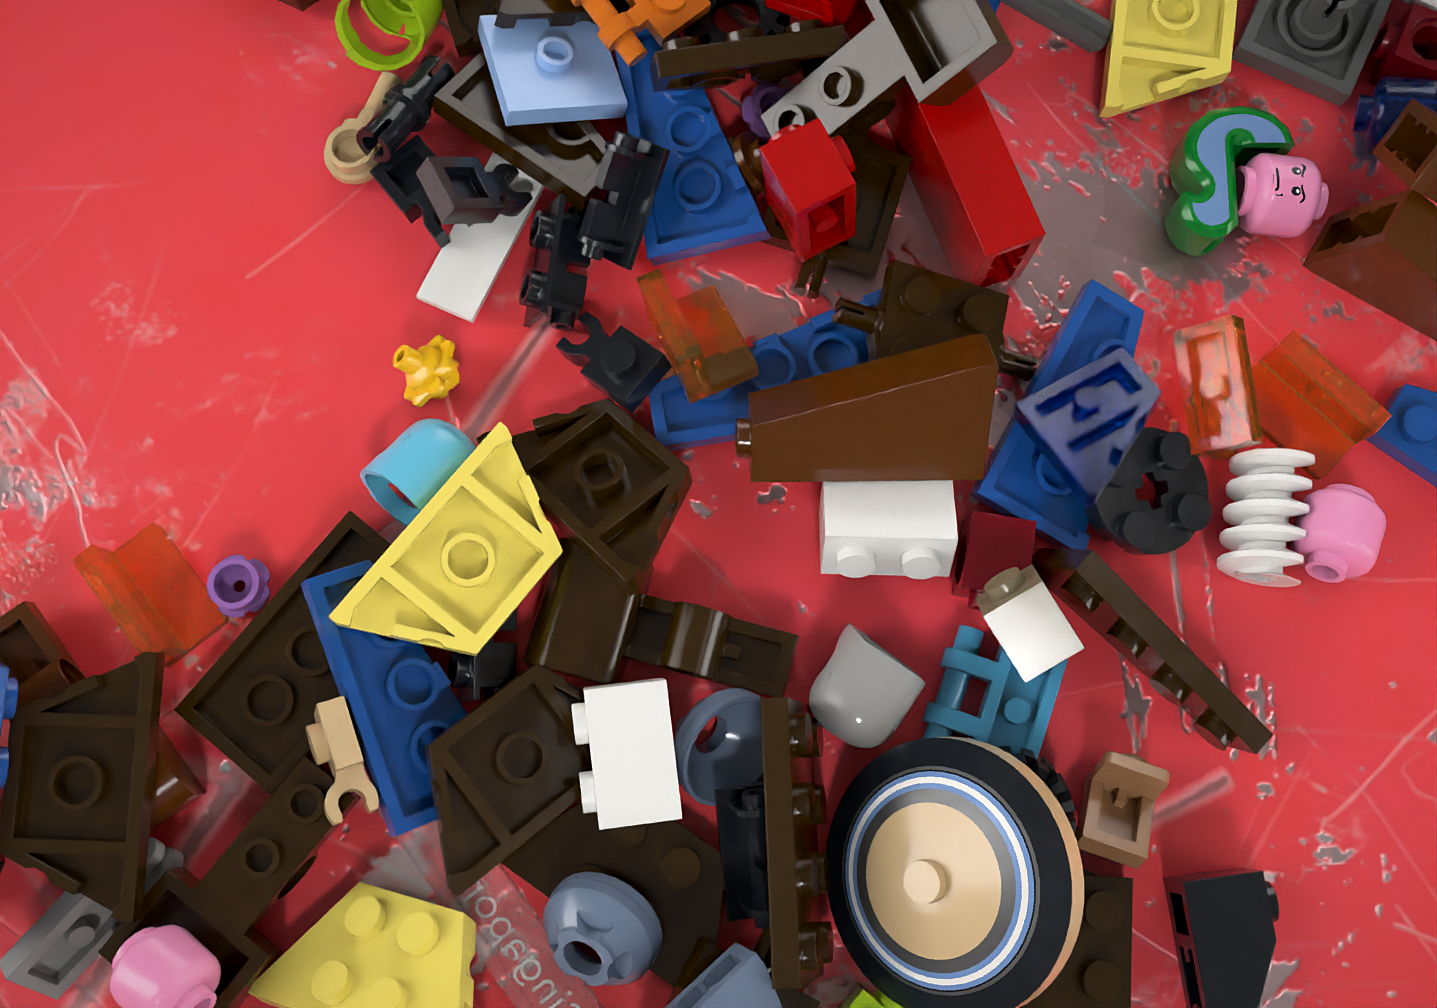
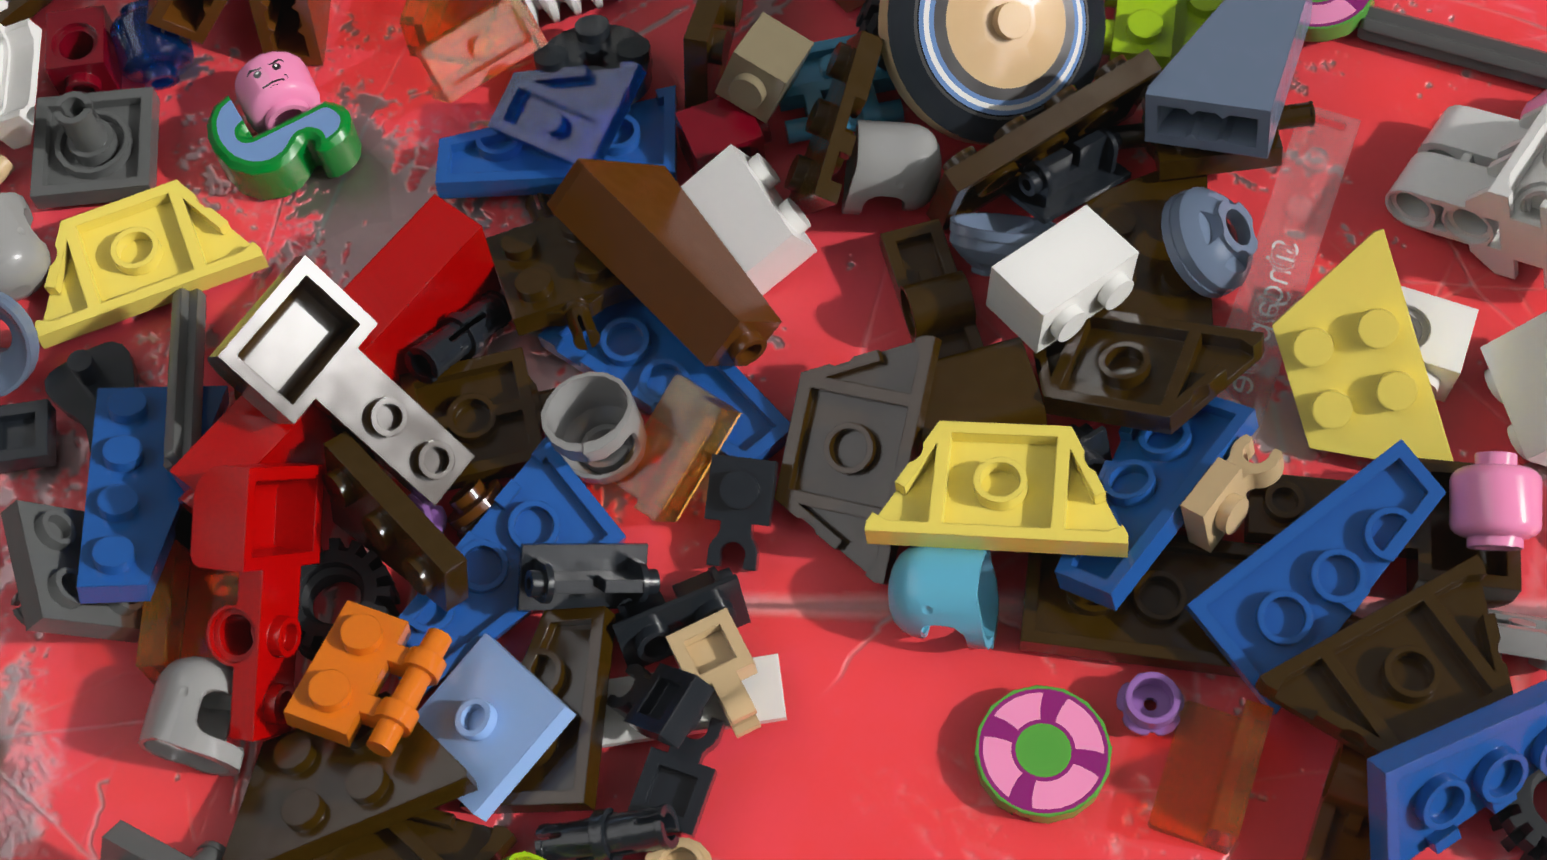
camera: 115 degrees left, 15 degrees down
yellow plant [392,334,460,408] -> none
red brick [759,118,856,263] -> none
none -> black pin [405,290,512,384]
none -> light grey helmet [541,371,648,485]
none -> tan plate [666,608,762,738]
none -> dark brown wing [784,30,884,215]
none -> tile [974,685,1112,824]
none -> blue wing [1184,439,1446,716]

